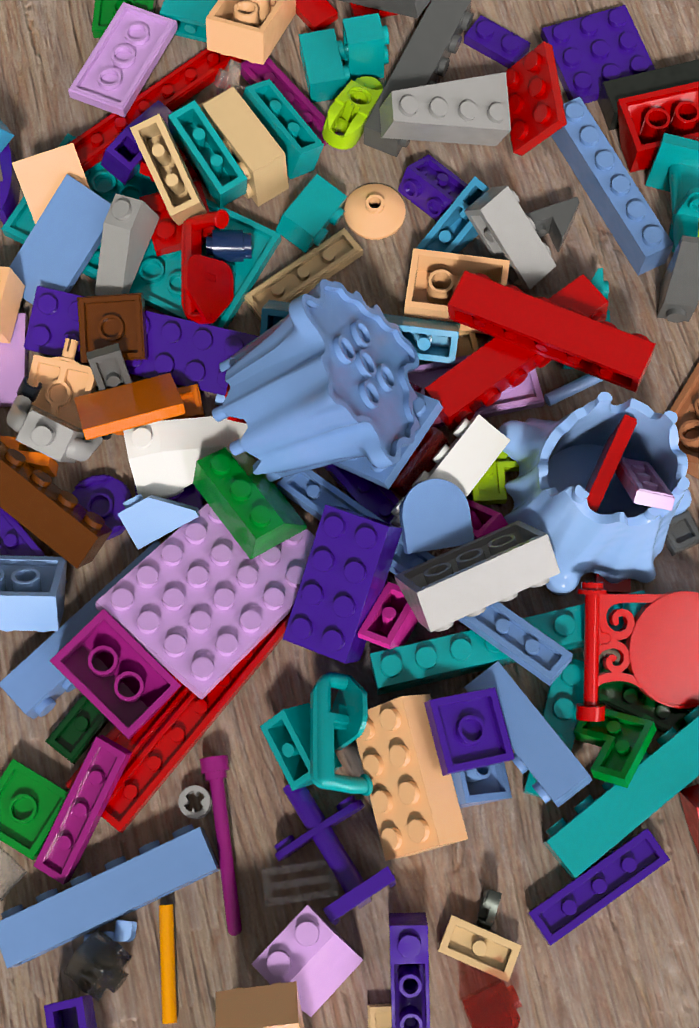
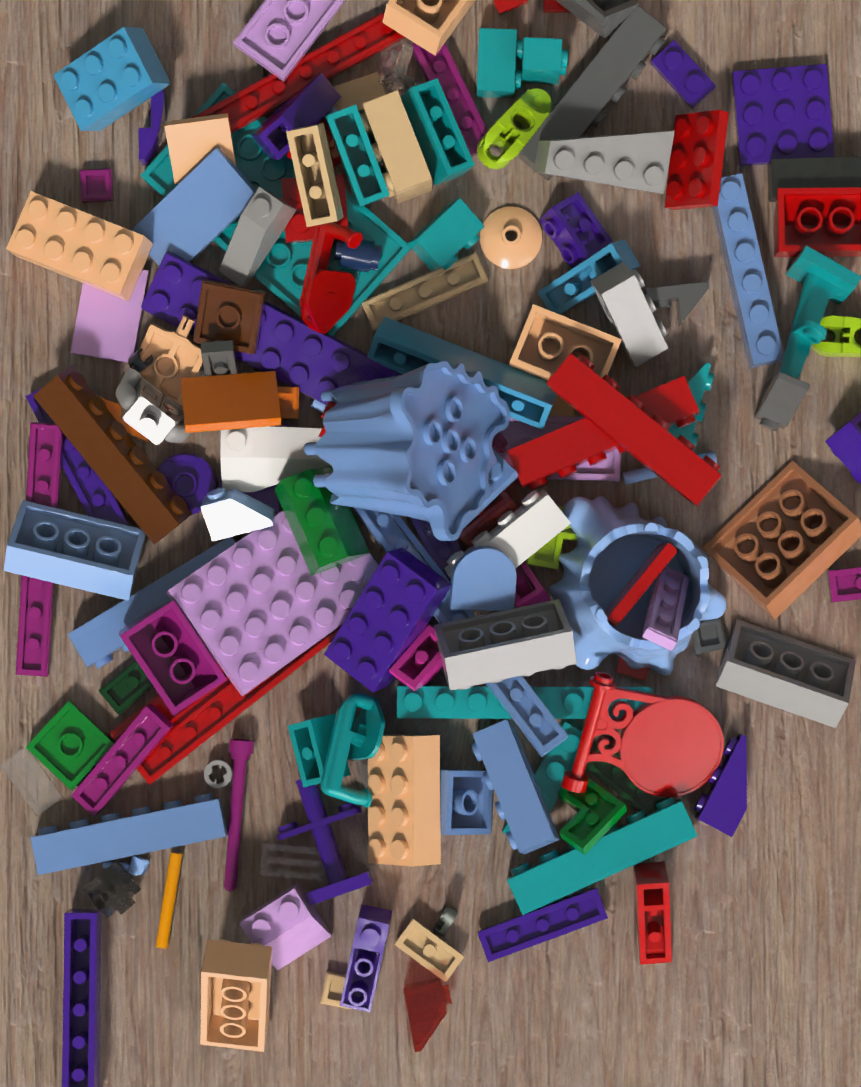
camera: 15 degrees right, 15 degrees up
dark purple plate [424,687,515,776] -> none

